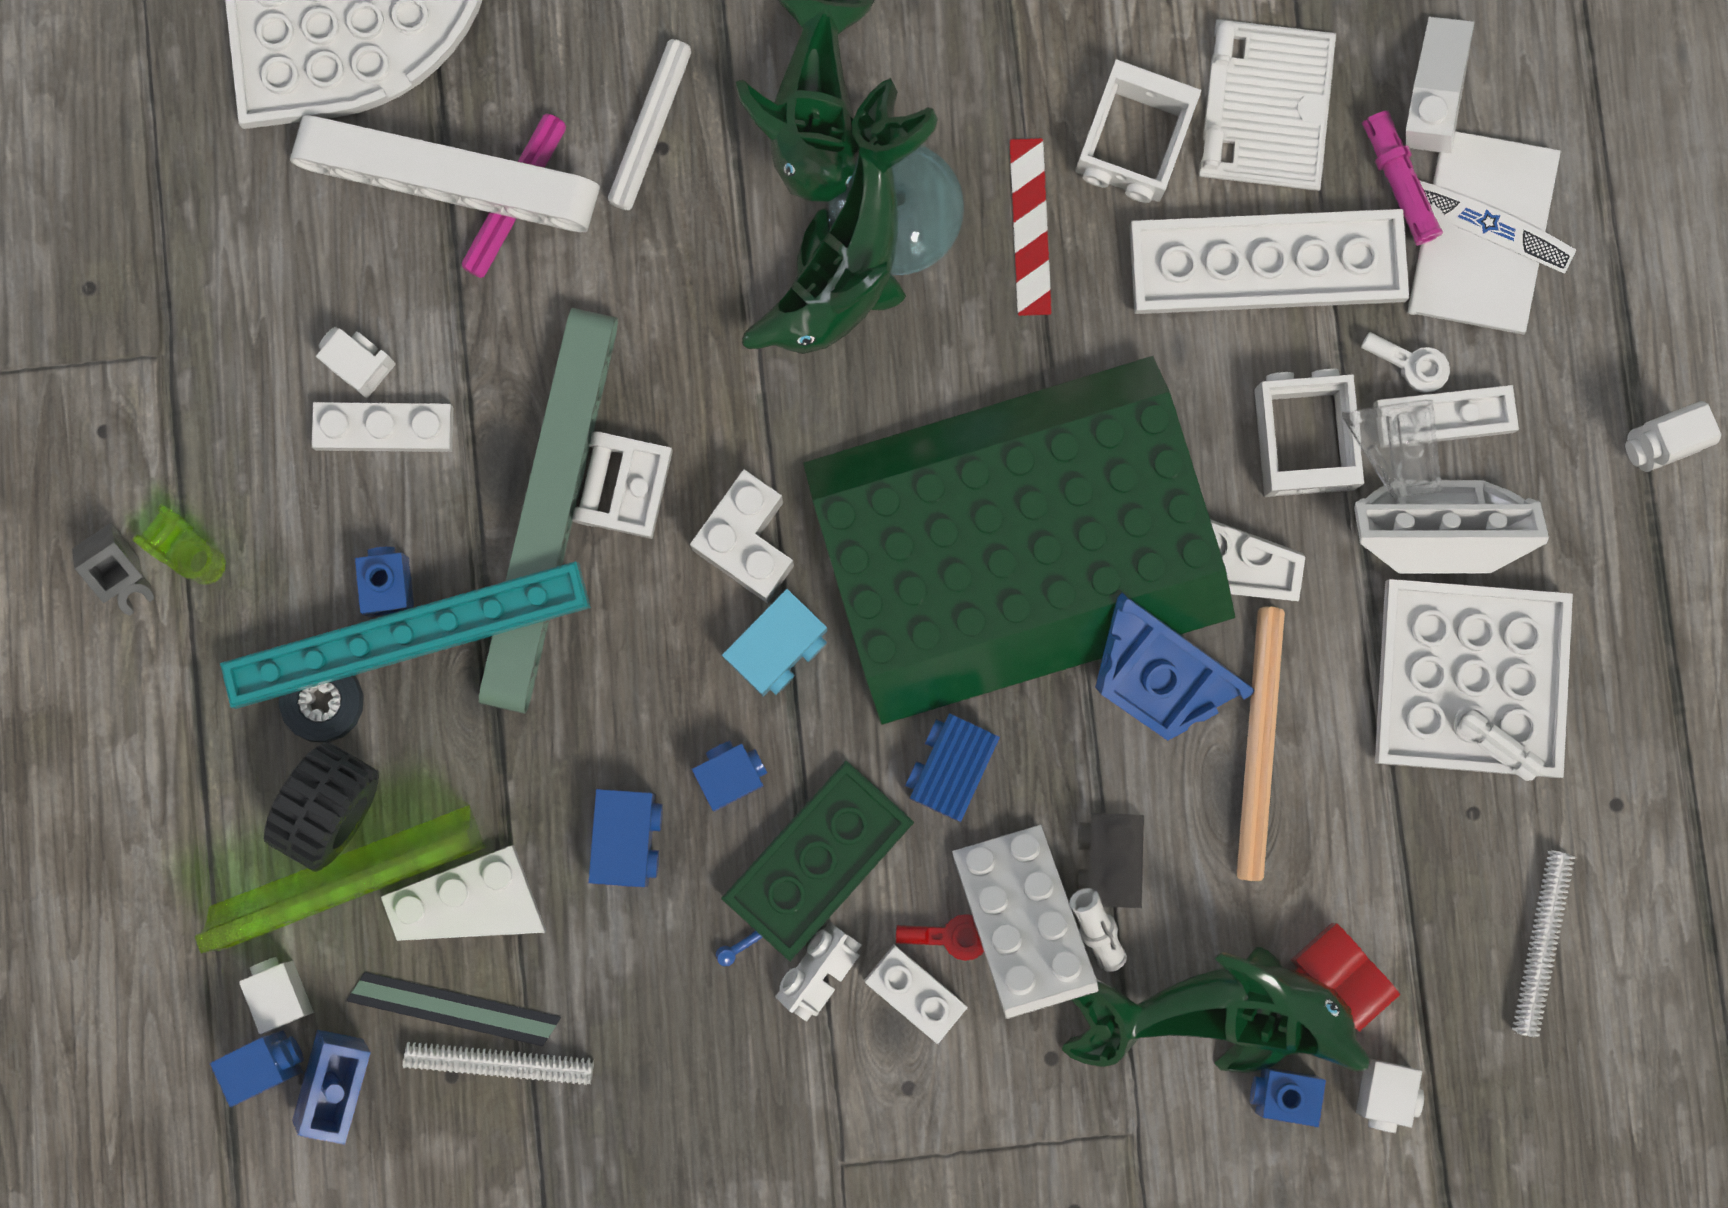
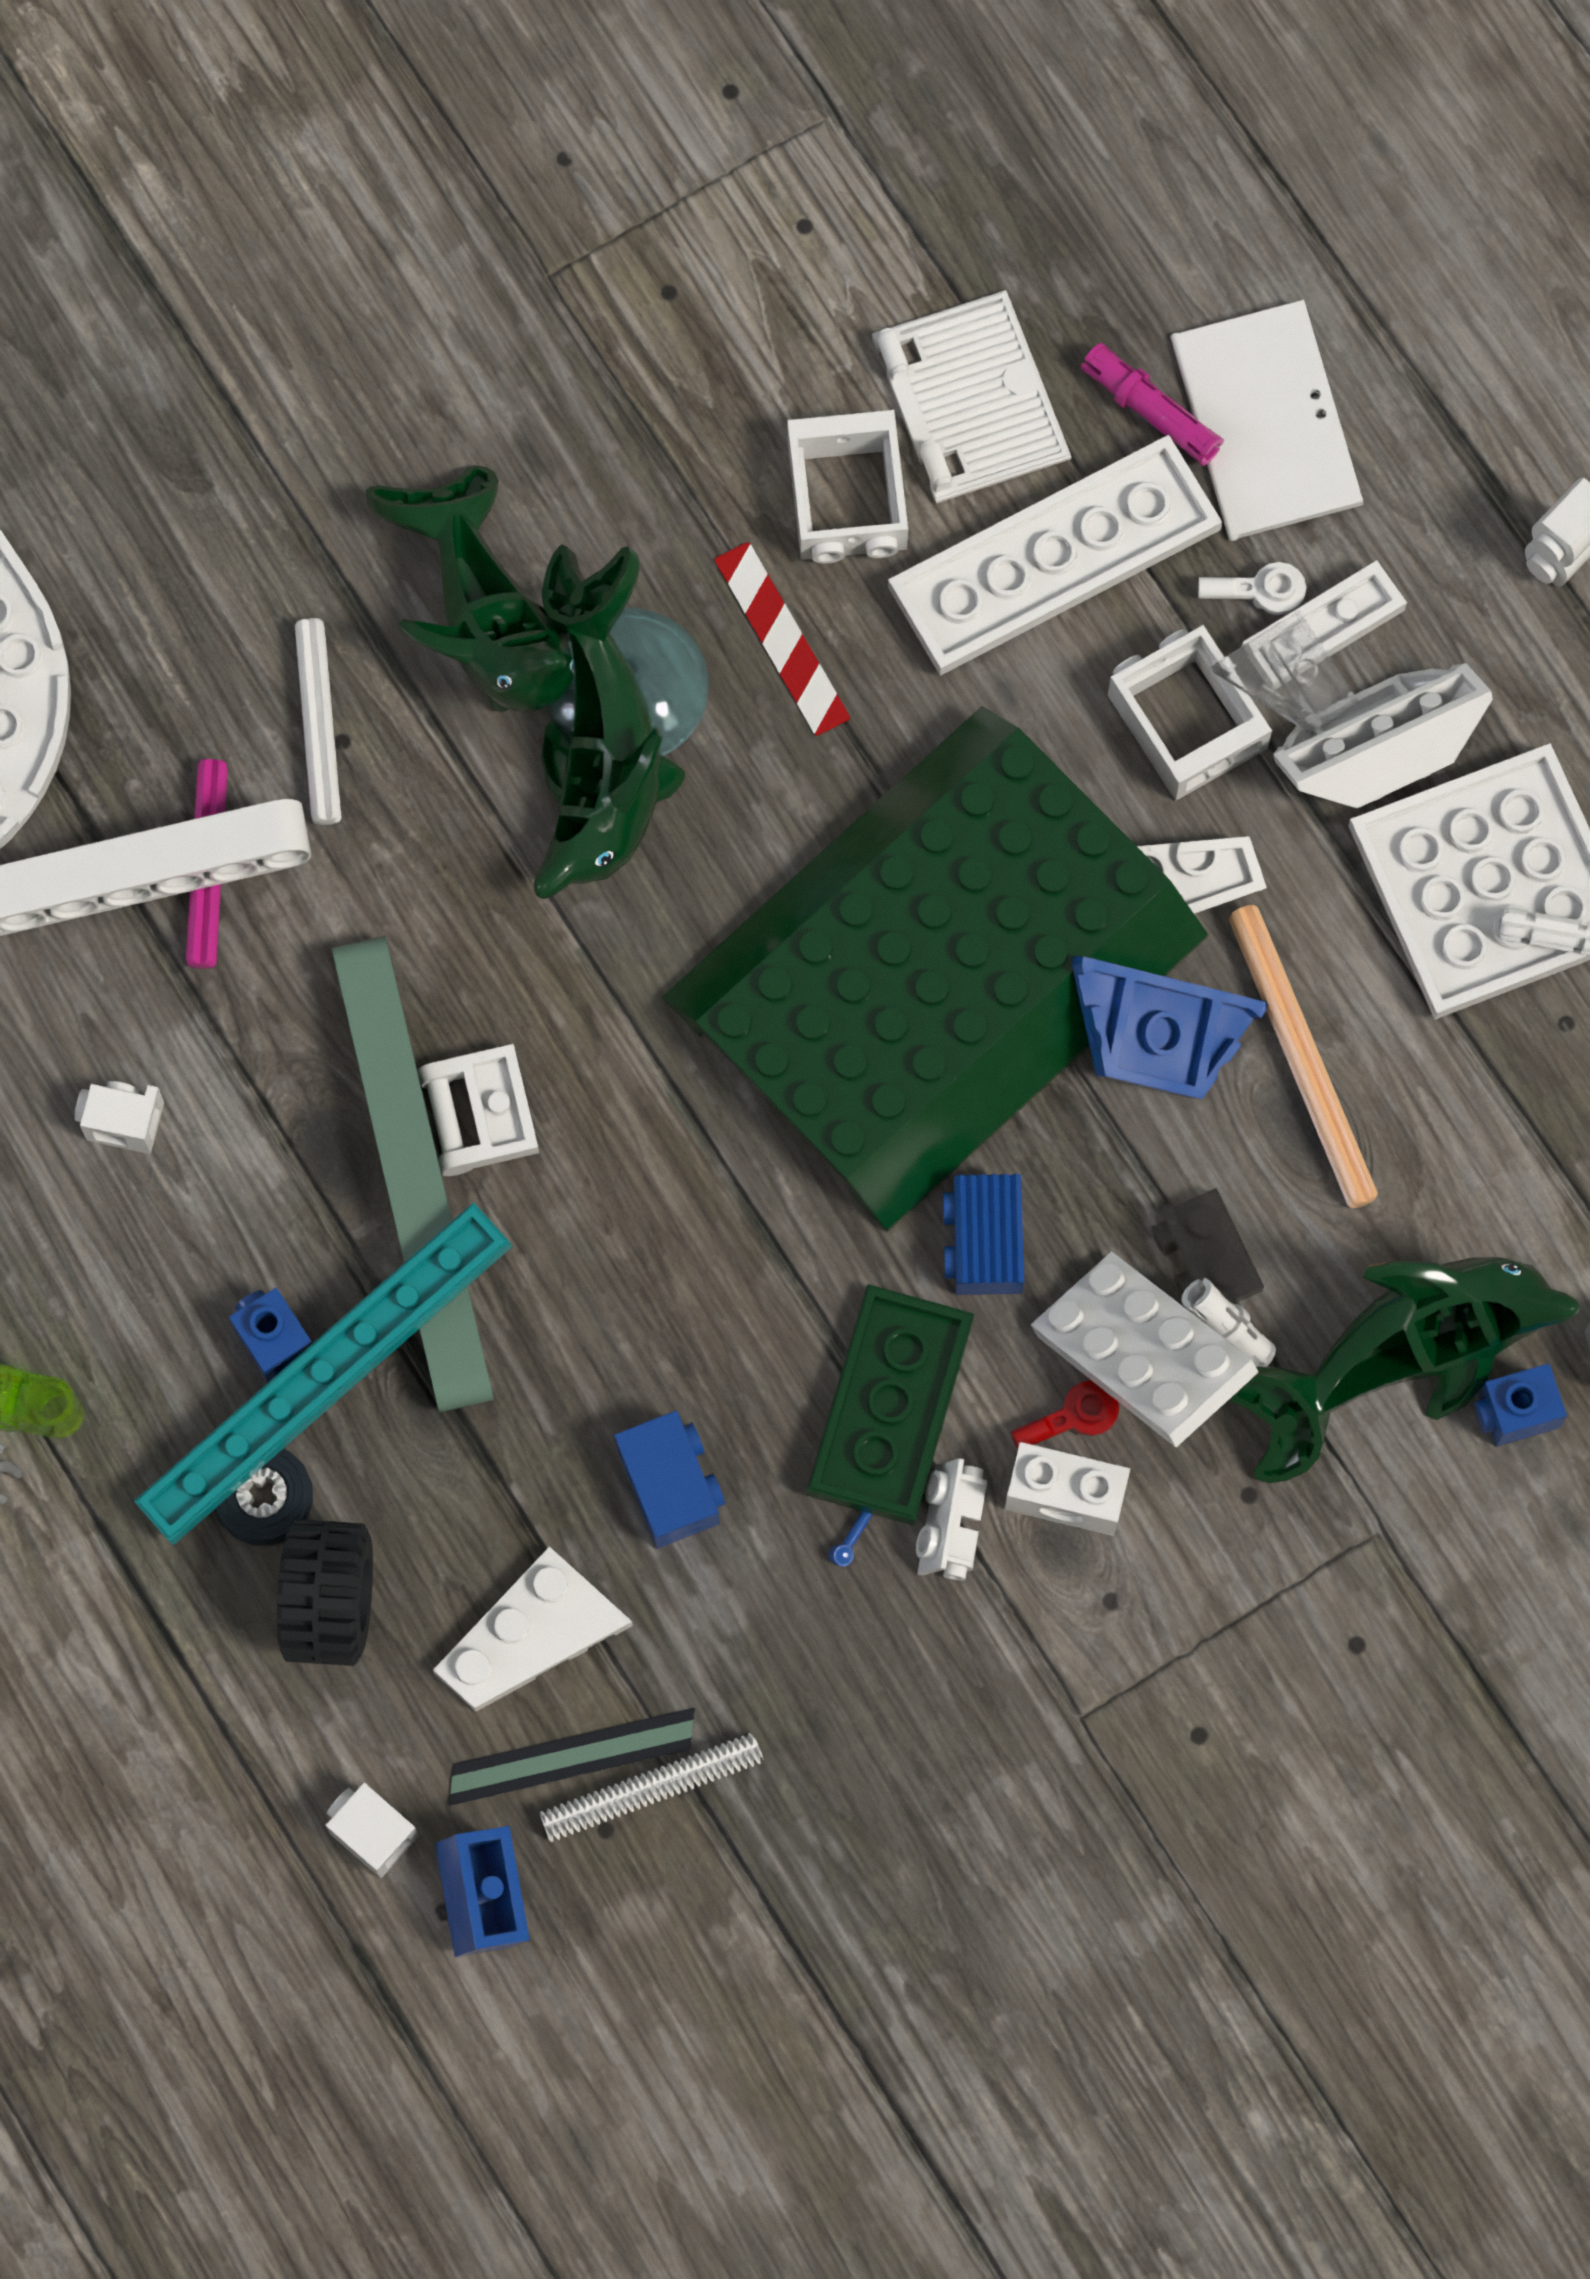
camera: 20 degrees left, 10 degrees down
clear neon green arch [194,805,486,954] -> none
blue brick [210,1030,304,1107] -> none
white plate [312,402,453,452] -> none
white brick [690,470,794,603] -> none
blue brick [692,741,768,812] -> none
medium azure brick [722,589,827,697] -> none
red brick [1290,923,1401,1032] -> none
white slope [1406,17,1474,153] -> none
white sticker [1419,180,1576,273] -> none

